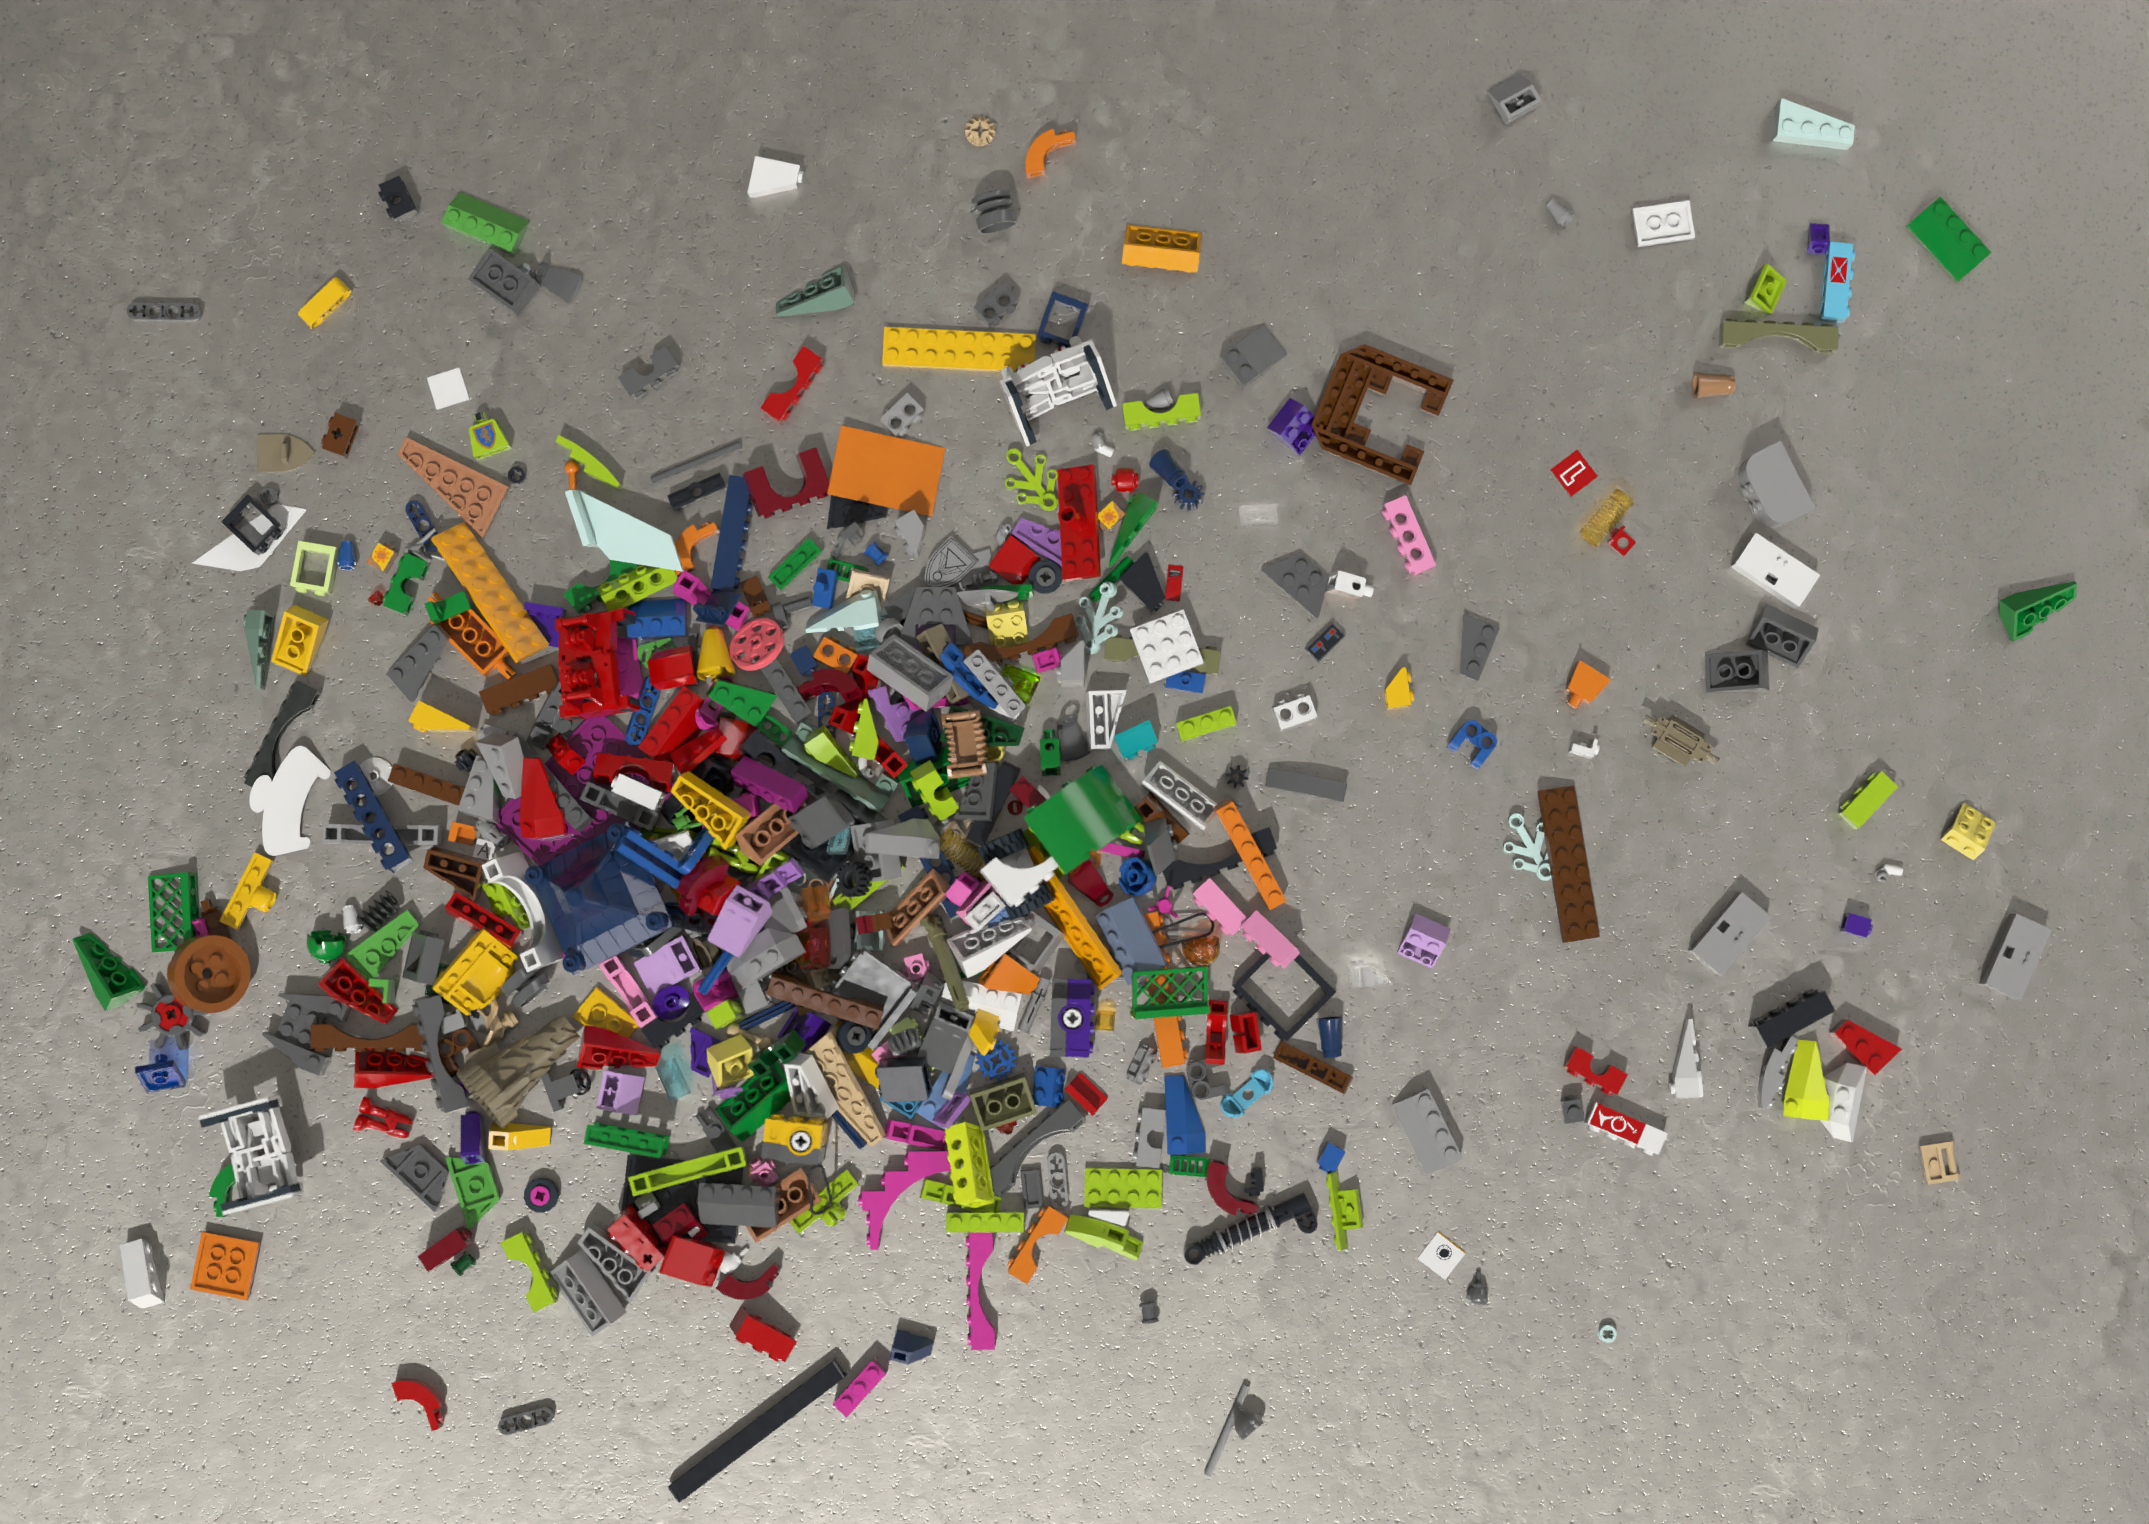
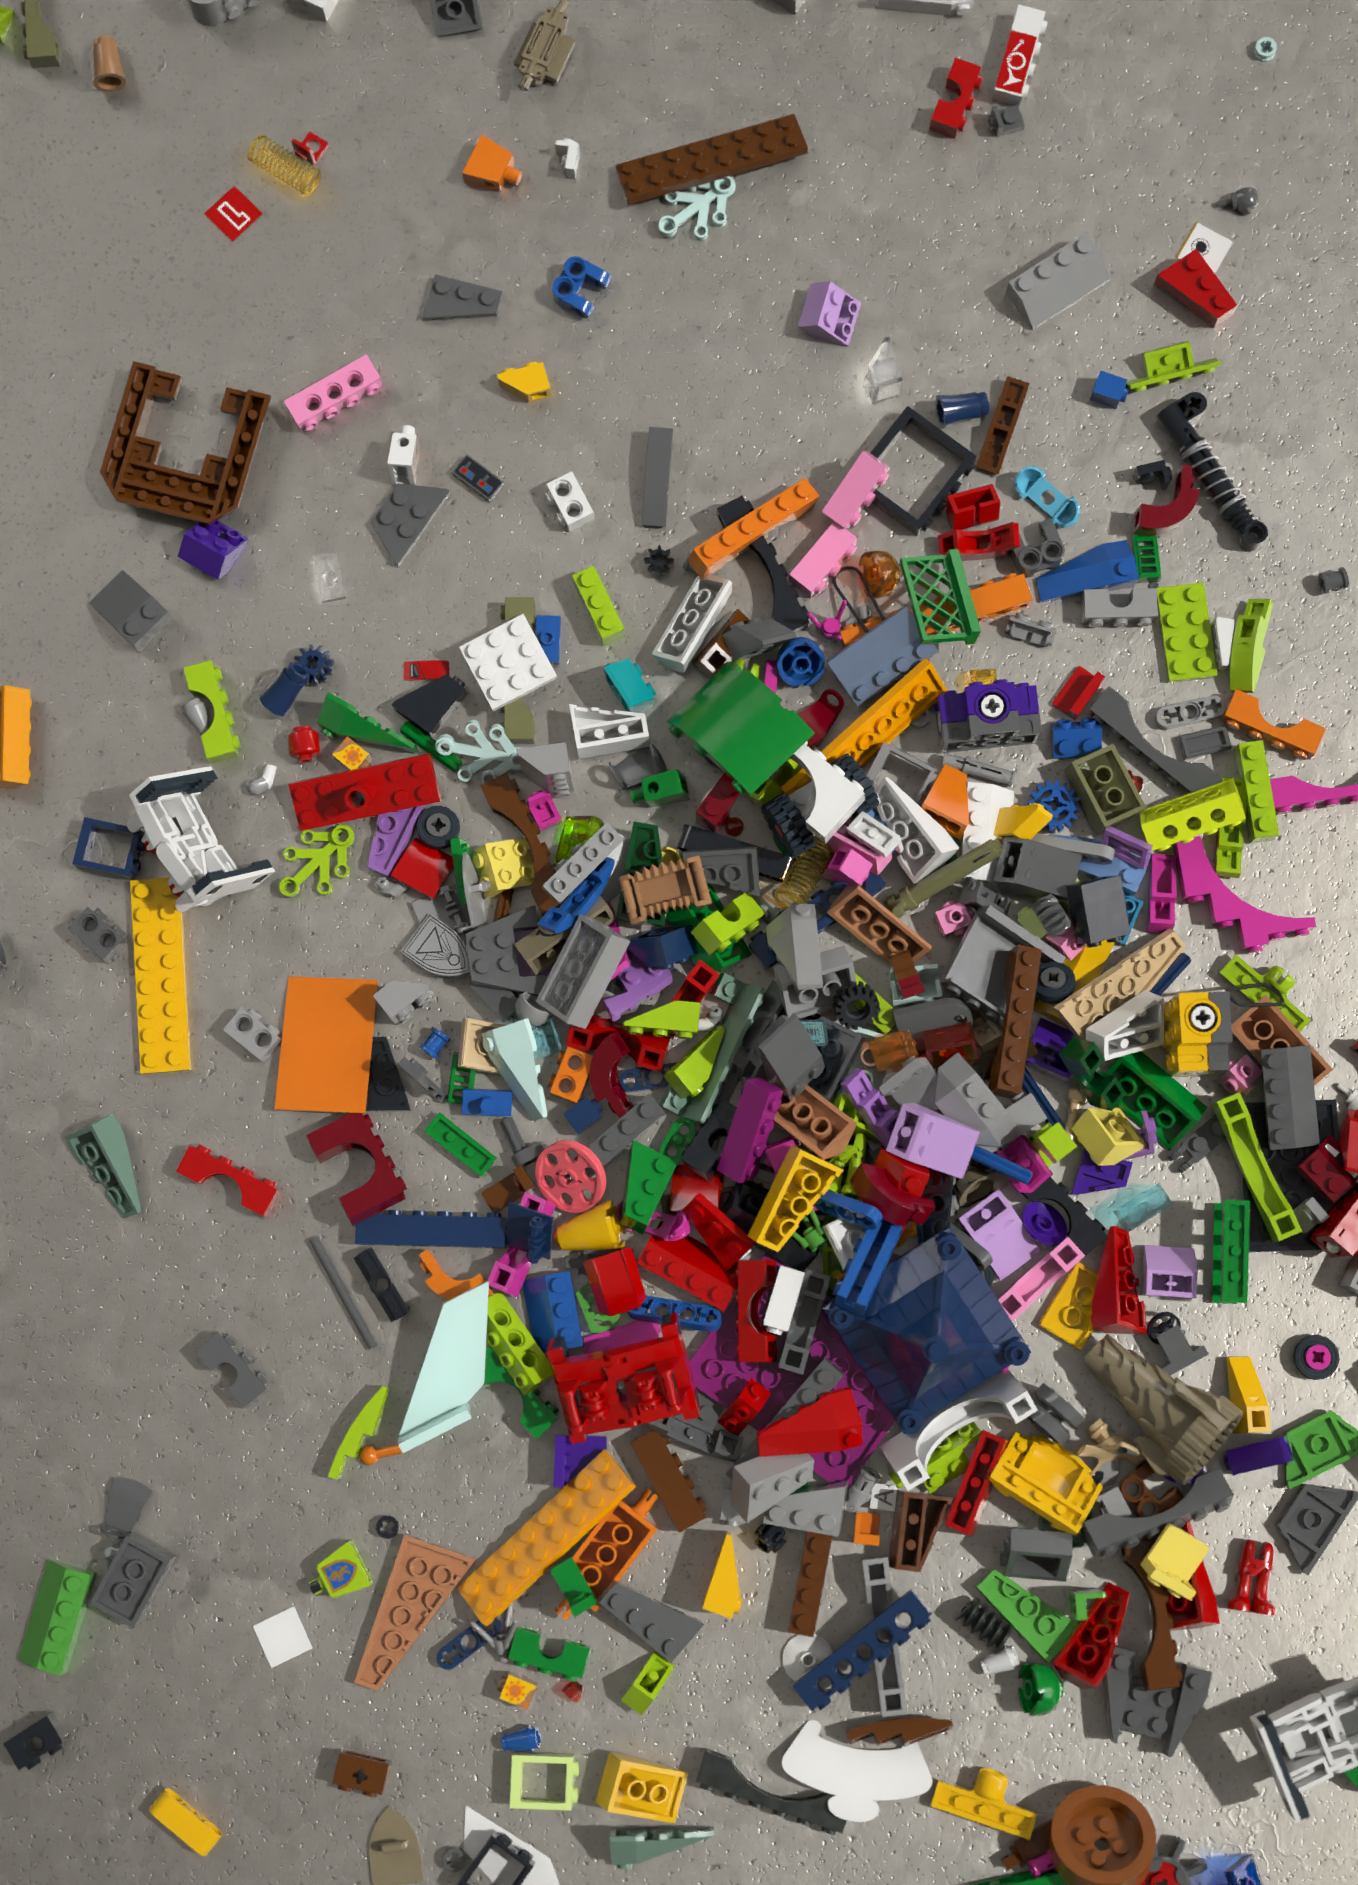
camera: 95 degrees left, 5 degrees down
none -> lime slope [621,1651,675,1715]
none -> reddish brown slope [846,1718,953,1747]
none -> light yellow bracket [1140,1524,1209,1600]
none -> red wedge [1154,248,1238,327]

